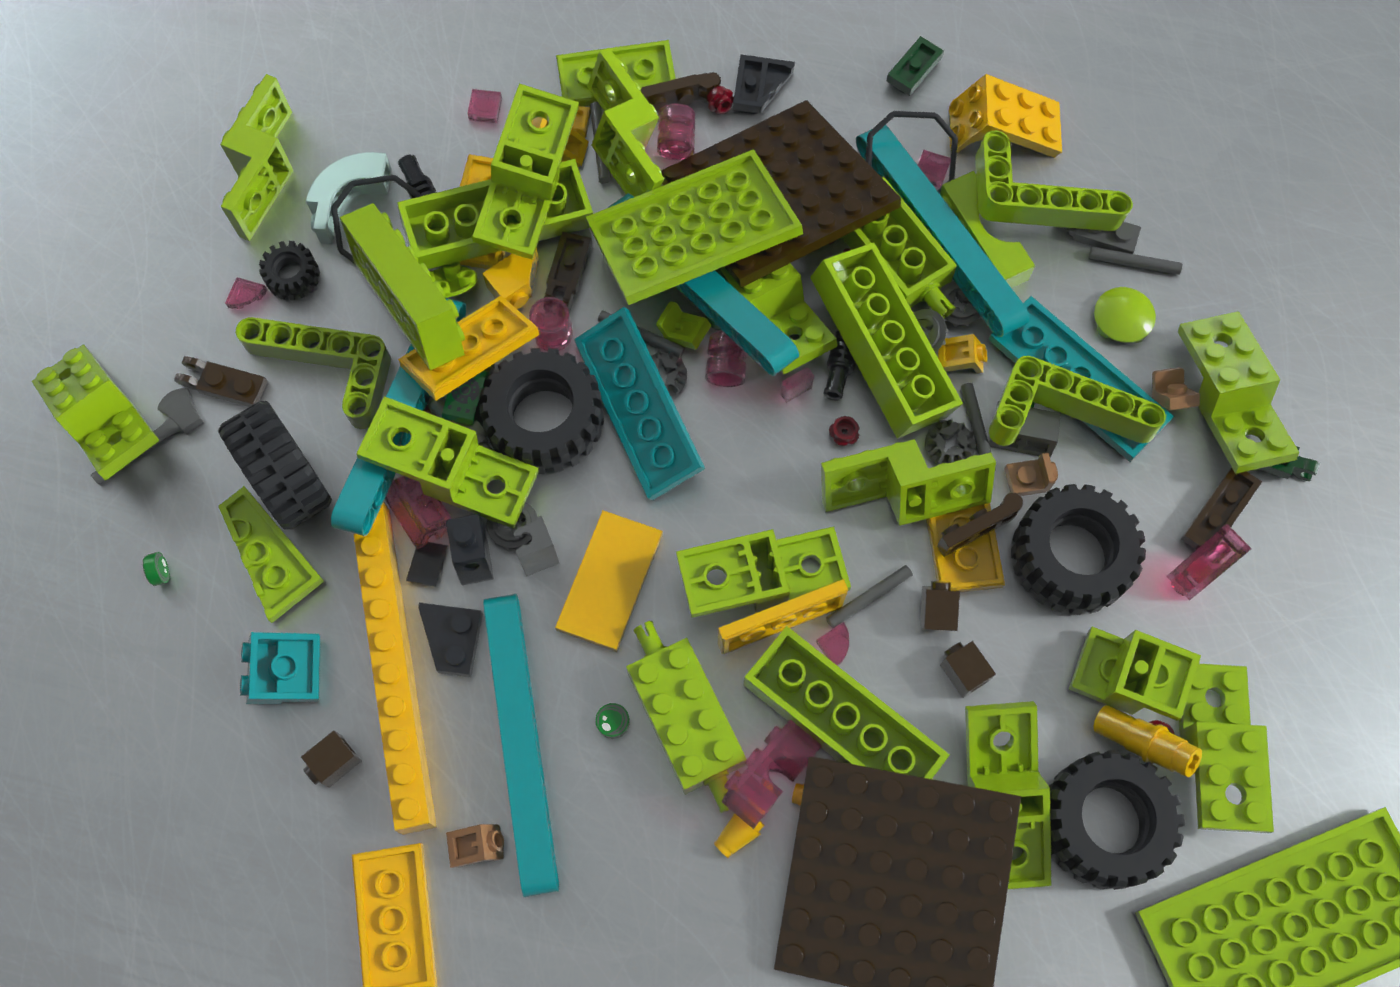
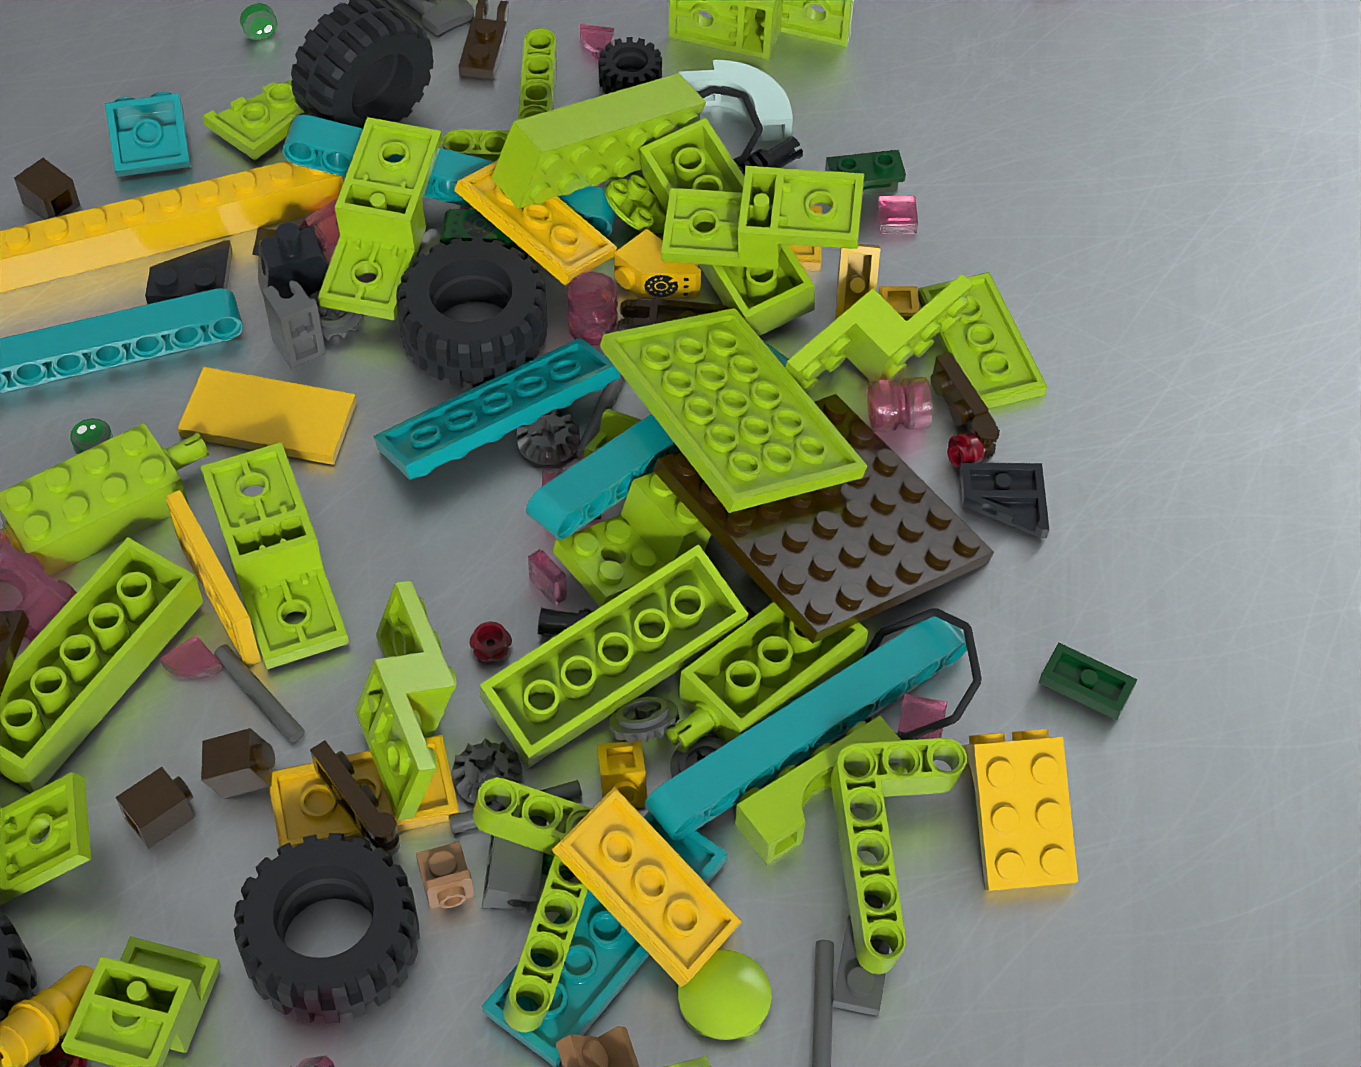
camera: 80 degrees right, 15 degrees down
none -> yellow tile [551,787,742,987]
none -> dark green bracket [825,150,906,195]

